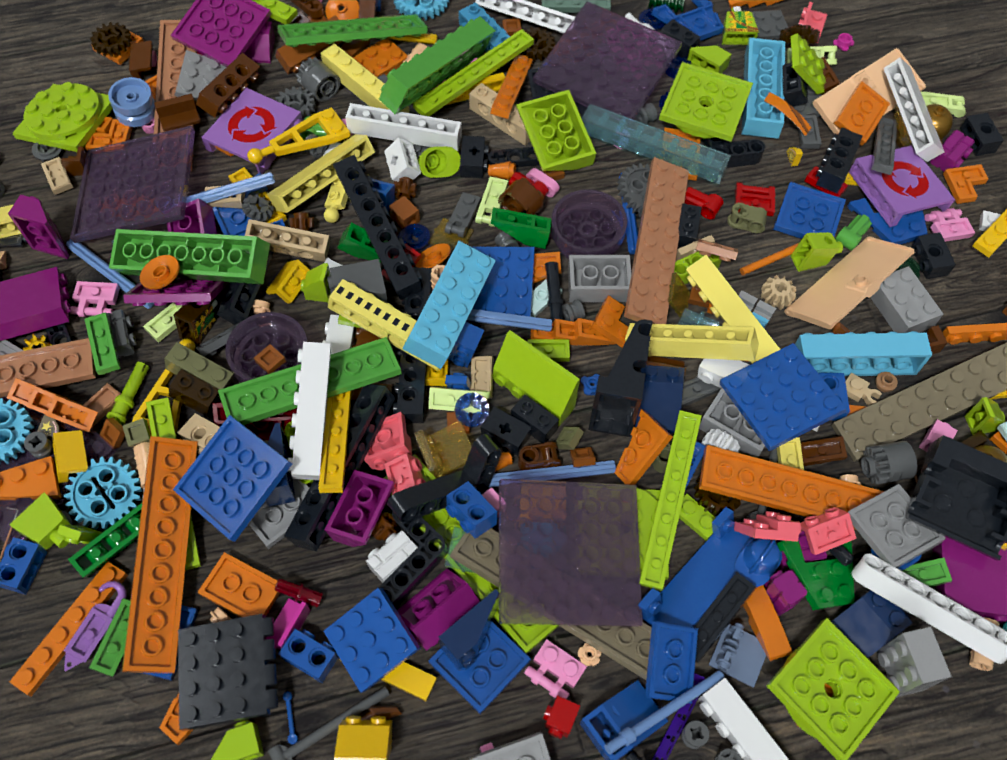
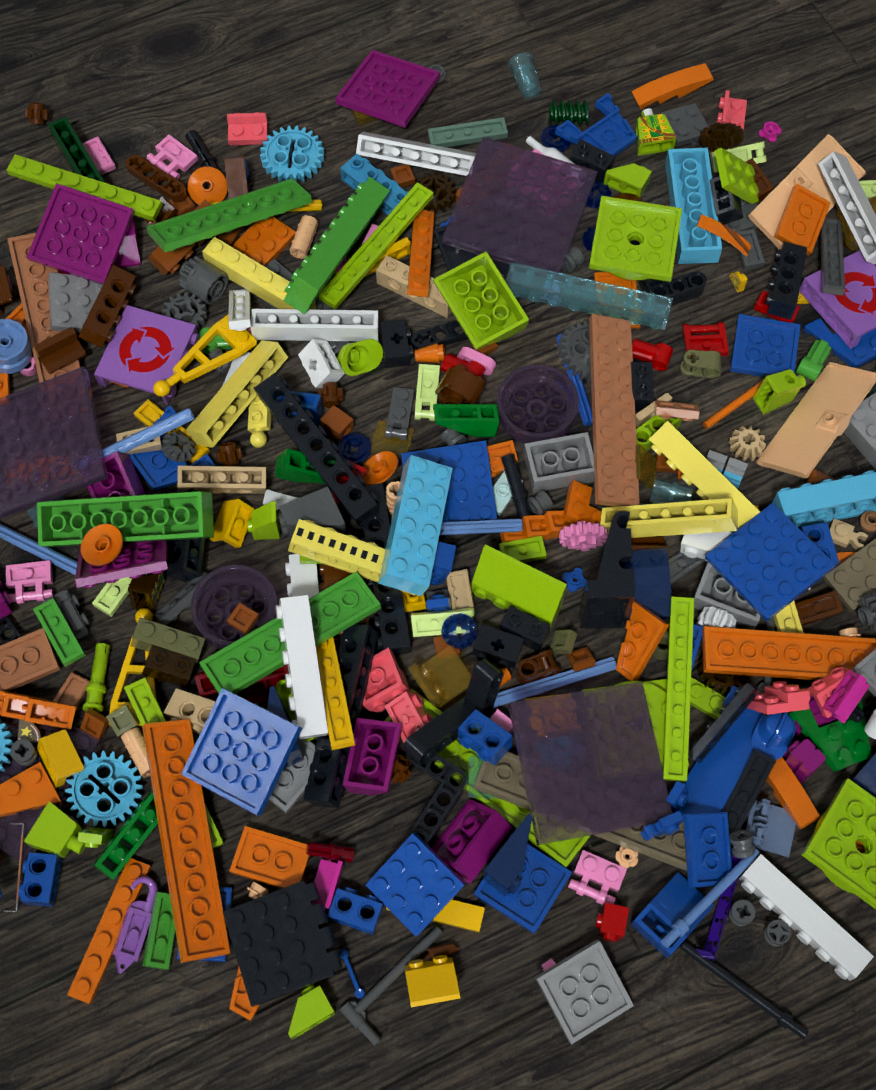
camera: 10 degrees left, 5 degrees up
light nougat plate [251,300,271,316] -> none
white brick [366,531,417,583] -> none
none -> white plate [228,289,251,331]
none -> bright pink gear [559,521,607,551]
none -> blue plate [640,811,684,841]
none -> black plate [688,683,759,763]
none -> dark grey wheel [729,830,756,858]
none -> dark pink panel [823,670,870,724]

